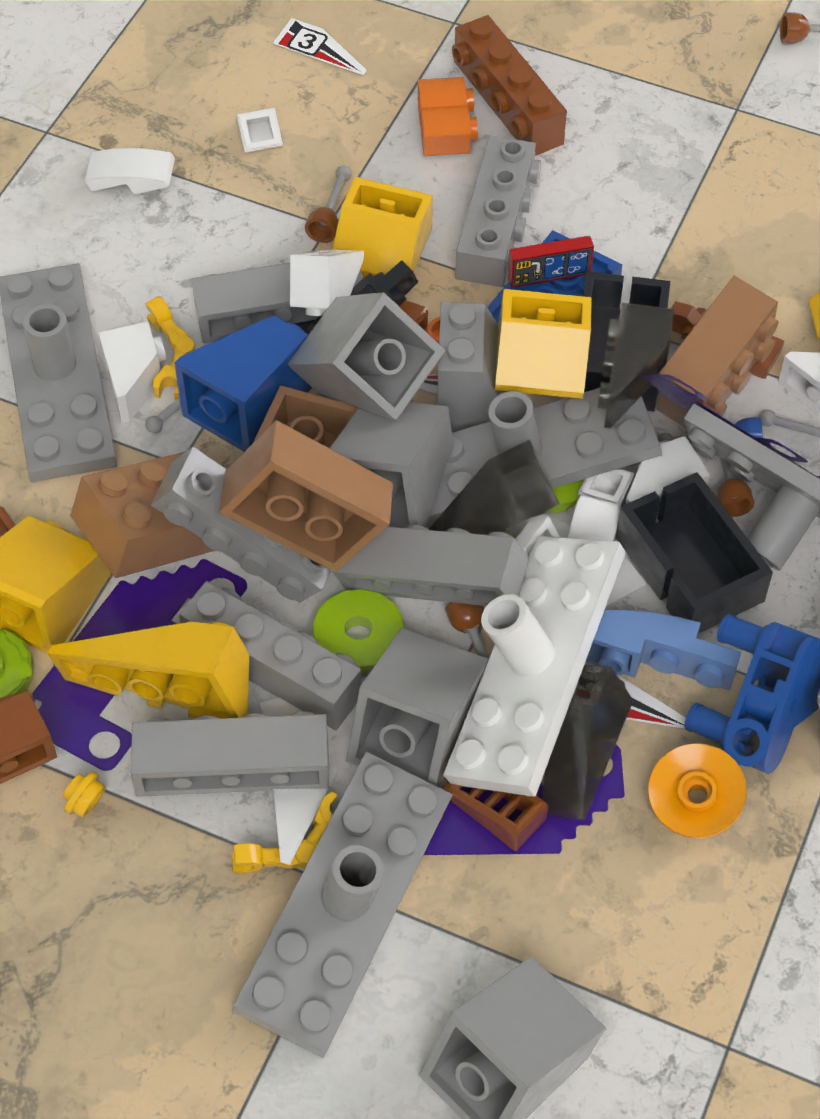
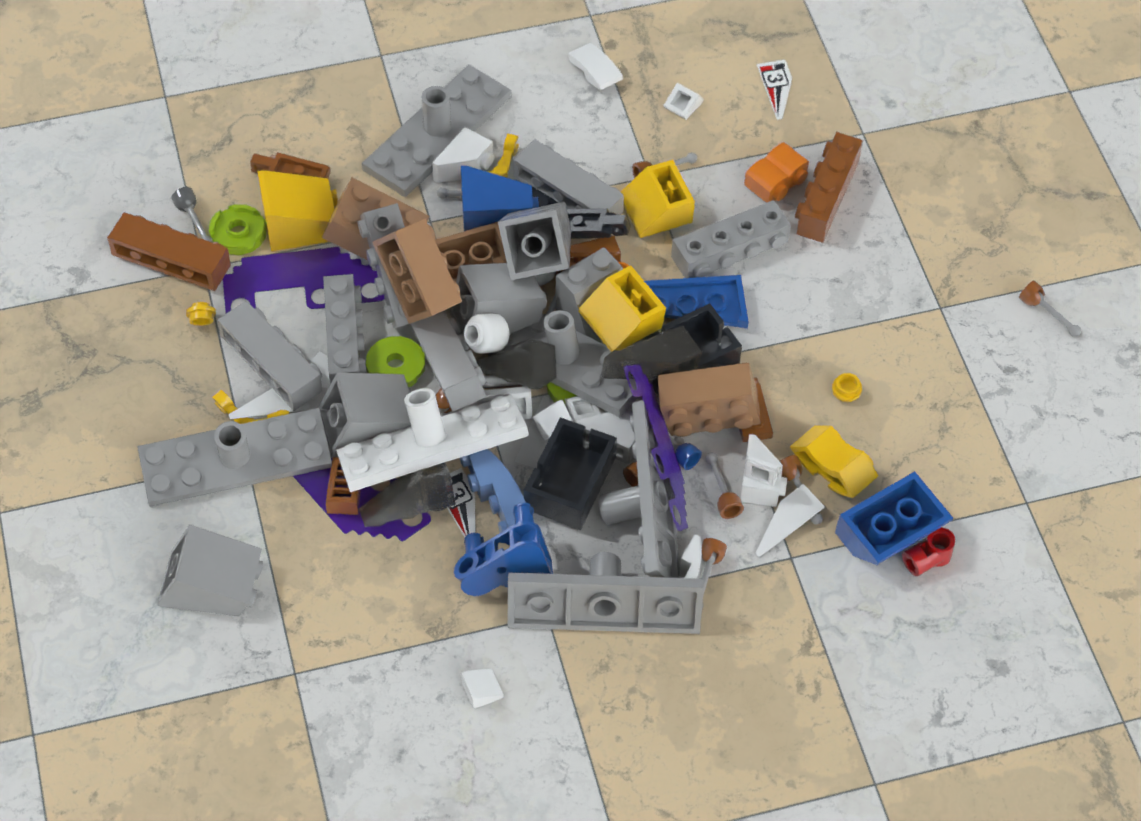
camera: 50 degrees right, 0 degrees up
yellow wedge [47,622,249,719] -> none
white slope [290,249,364,316] -> none
tile [508,236,594,288] -> none
light orange dish [648,743,747,838] -> none
none -> white head [464,313,510,353]
none -> yellow plate [832,373,862,402]

